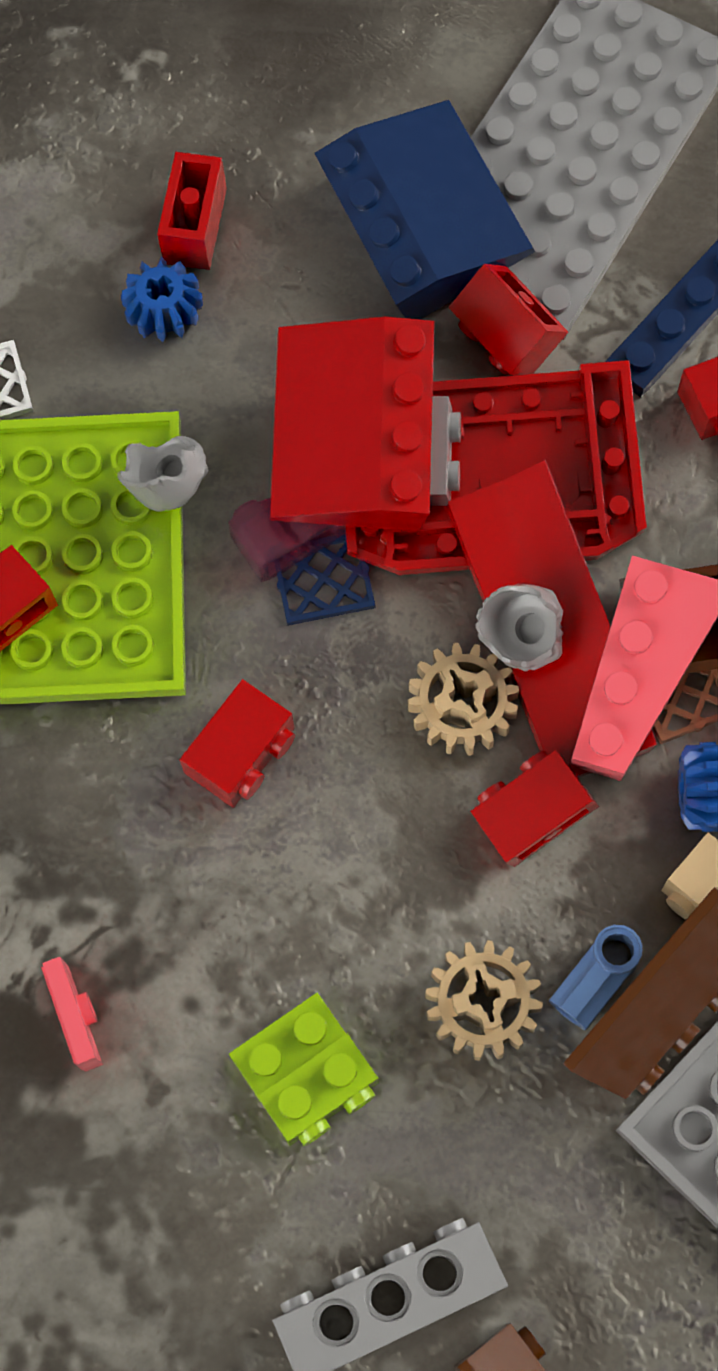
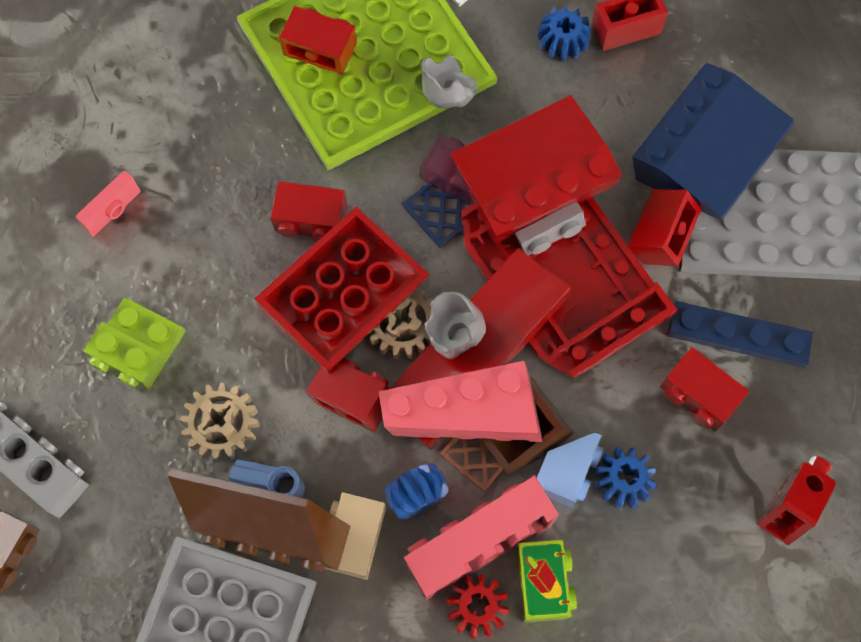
camera: 60 degrees right, 0 degrees up
none -> red slope [254,206,430,372]

